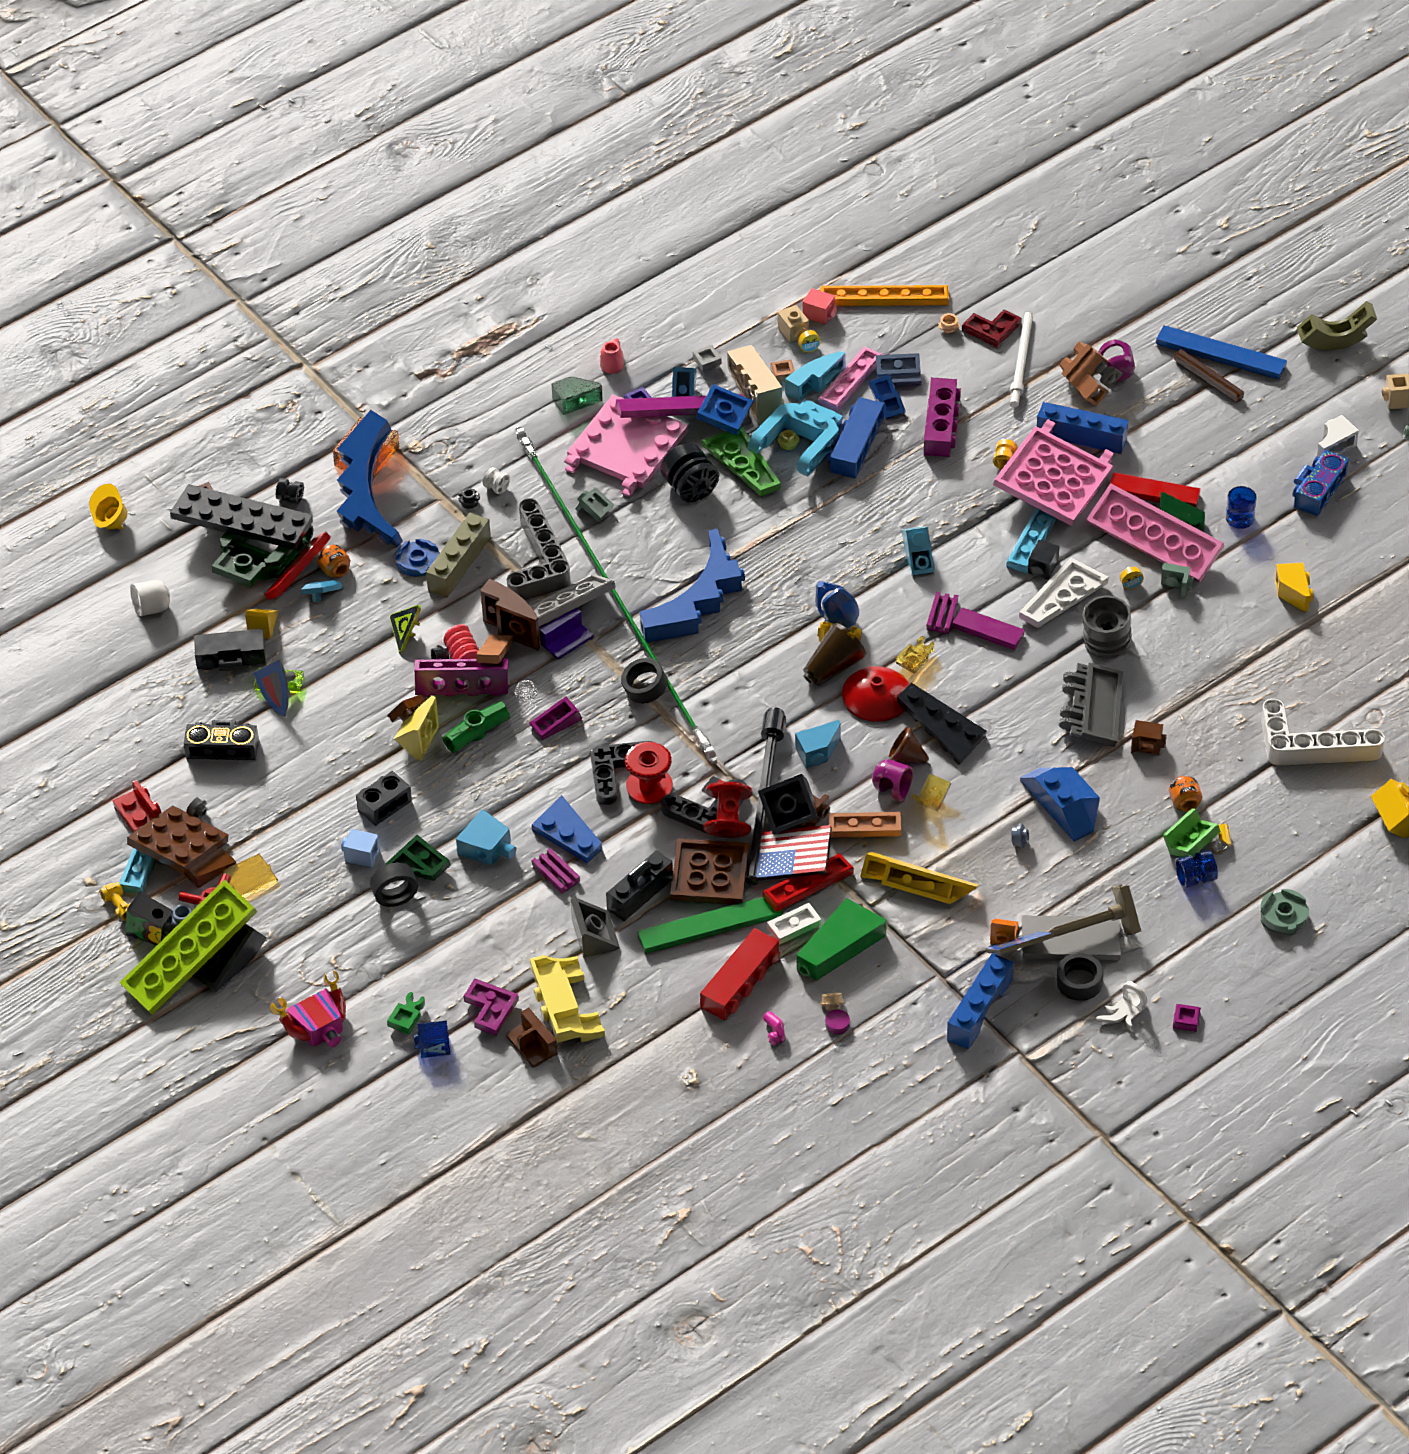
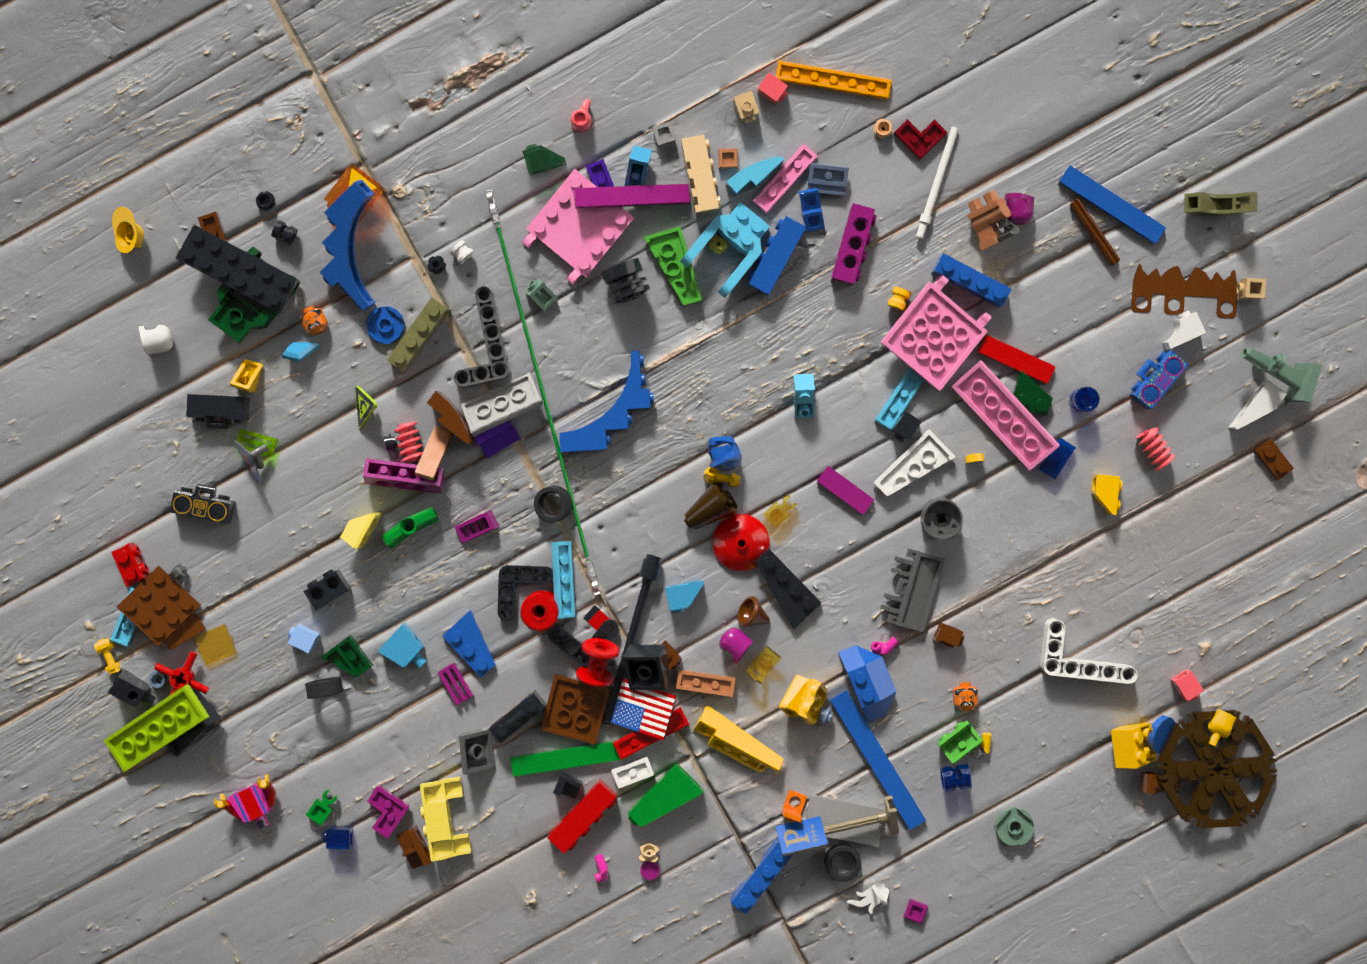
camera: 10 degrees right, 40 degrees up
red tile [264,531,331,600] -> none
reddish brown plate [387,694,427,723] -> none
blue plate [696,384,753,435] -> none
yellow tile [798,330,821,353] -> none
magenta tile [926,592,959,634] -> none
sand green bracket [1161,563,1194,598] -> none
none -> black plate [256,191,275,211]
none -> medium azure tile [551,541,575,619]
none -> black panel [553,772,583,798]
none -> yellow piece [779,675,828,725]
none -> blue tile [830,690,926,830]
none -> dark pink arm [871,637,899,655]
none -> clear blue plate [1038,437,1076,480]
none -> reddish brown piece [1131,263,1238,318]
none -> coral piece [1135,428,1175,471]

